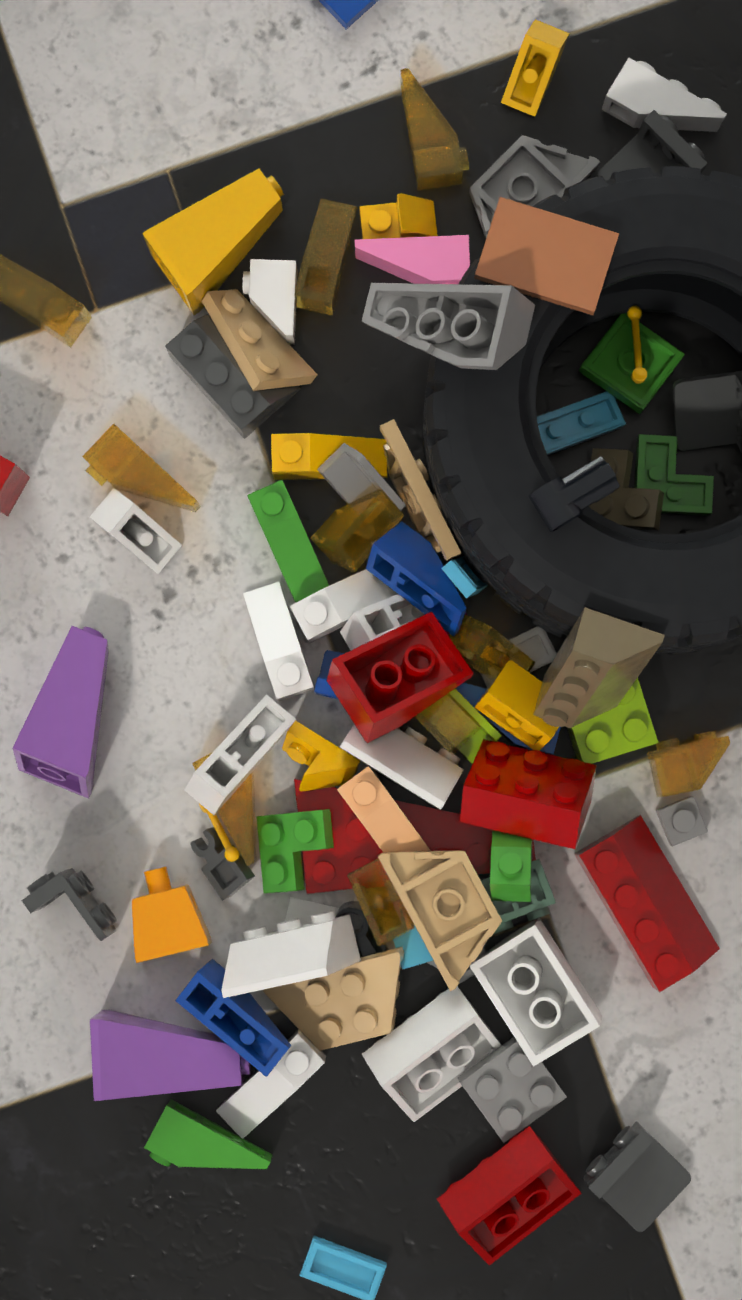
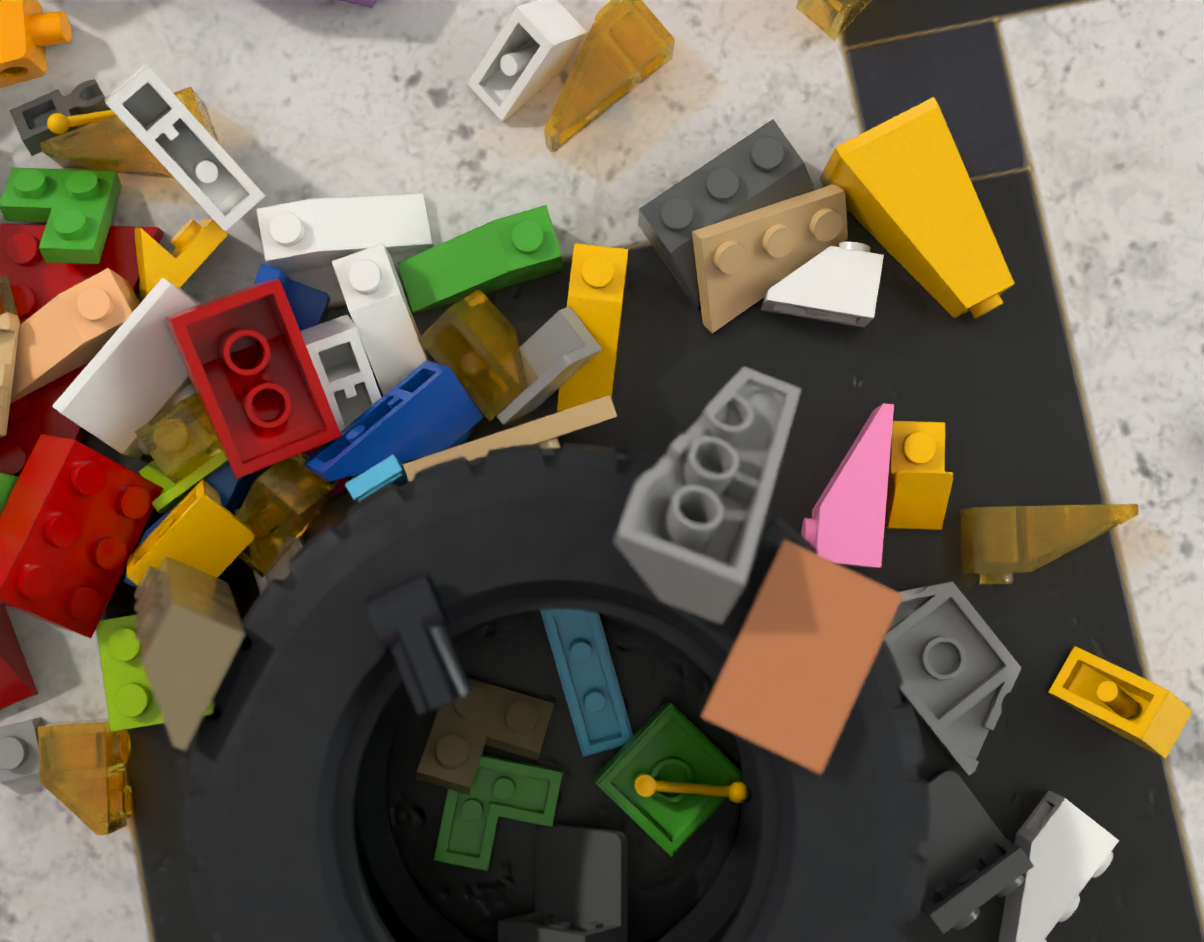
camera: 100 degrees right, 0 degrees up
clear yellow slope [294,199,357,315] -> none

